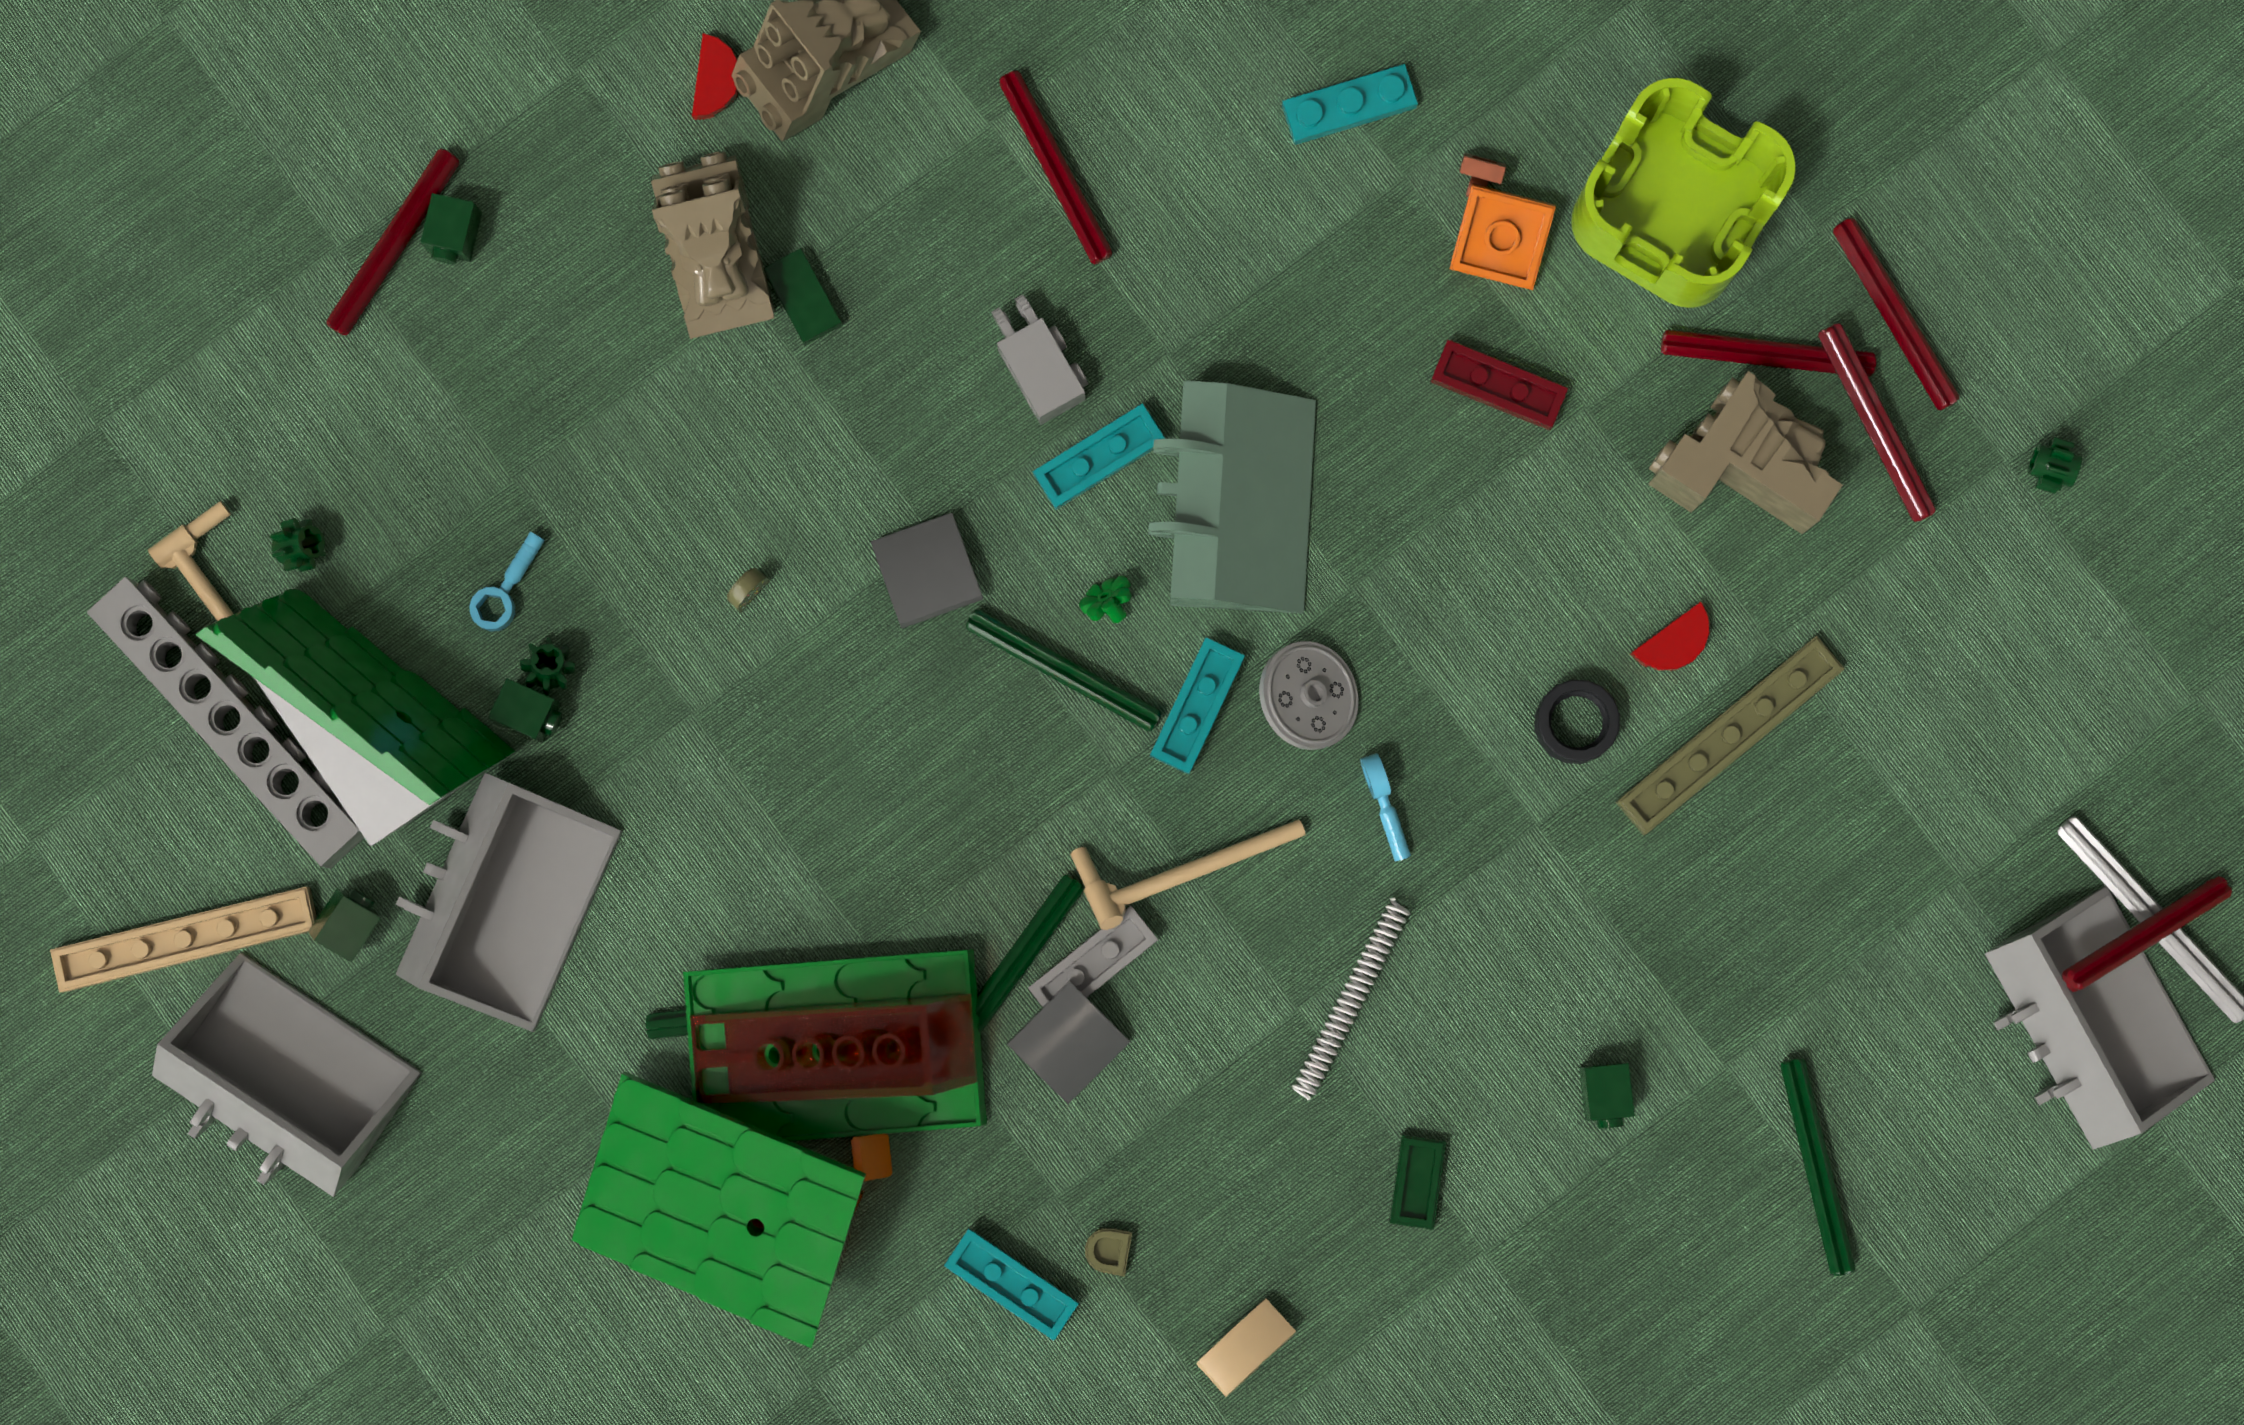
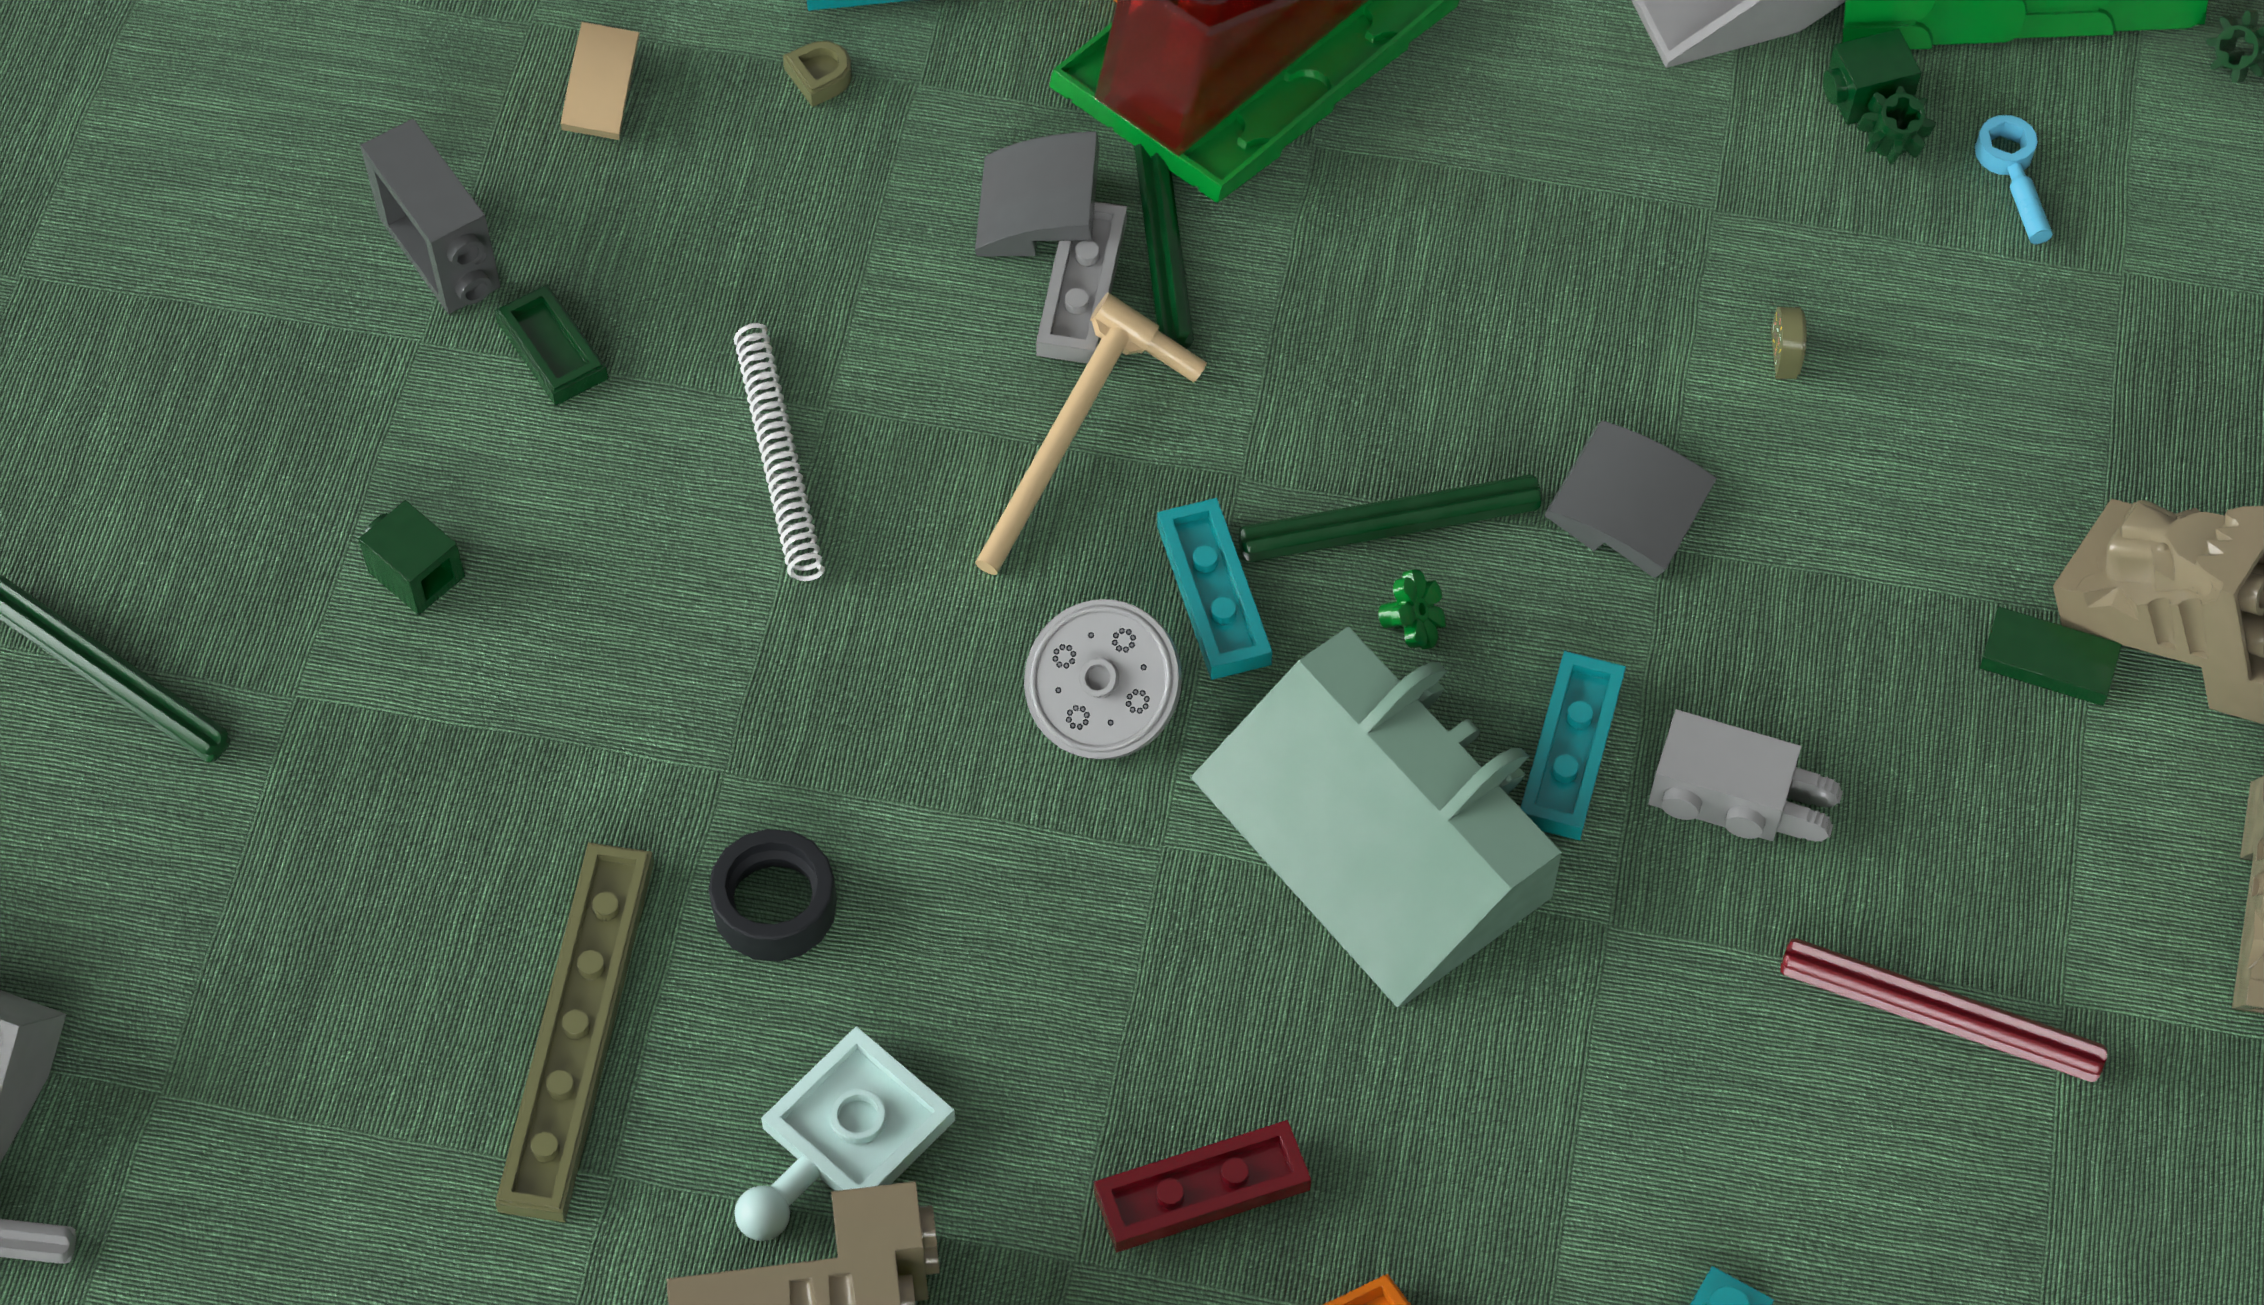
camera: 135 degrees right, 25 degrees down
medium azure piece [1360,753,1411,861] -> none
red tile [1630,602,1709,671] -> none
none -> dark grey window [360,118,501,314]
none -> light aqua plate [735,1026,955,1241]

